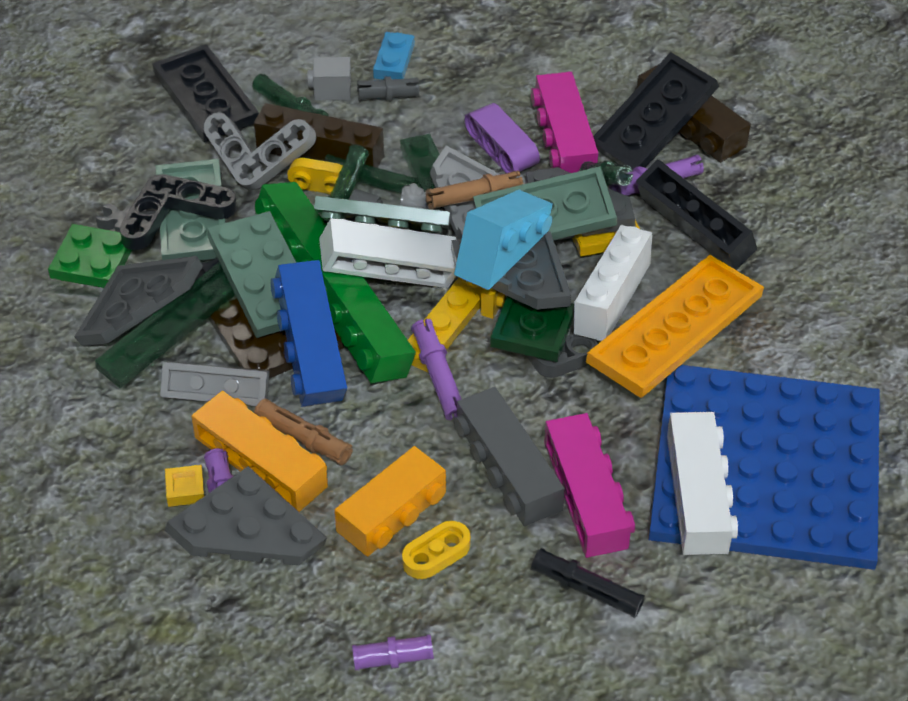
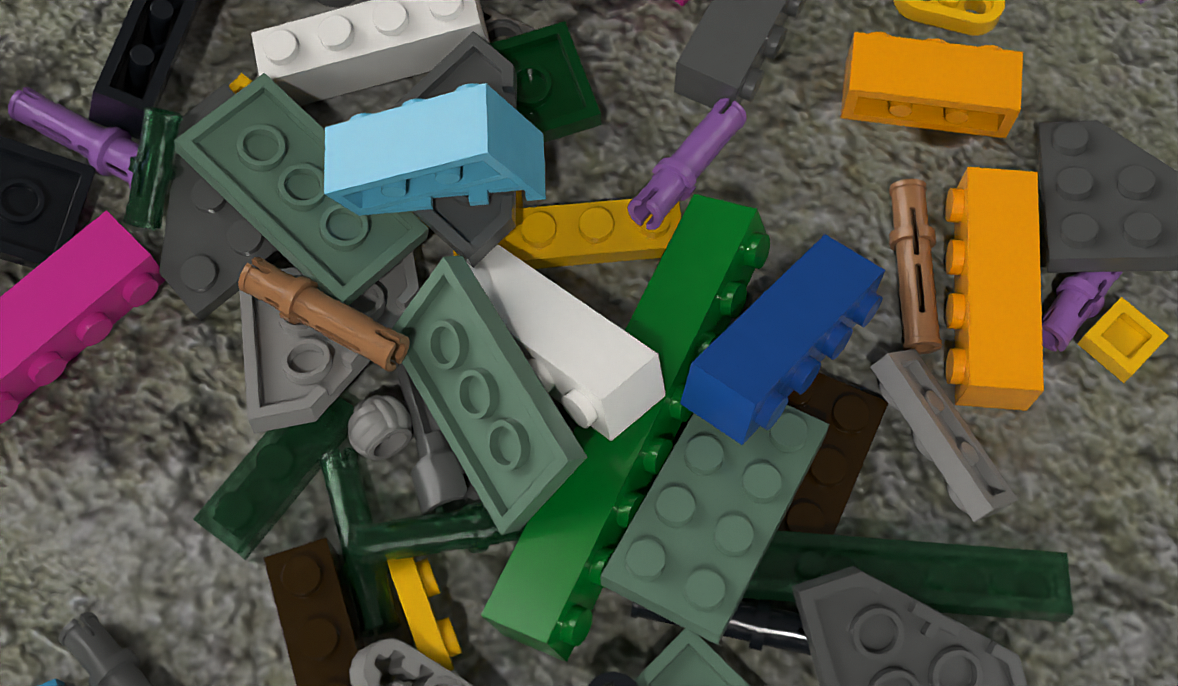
camera: 125 degrees left, 20 degrees up
medium lavender beam [464,103,540,173] -> none

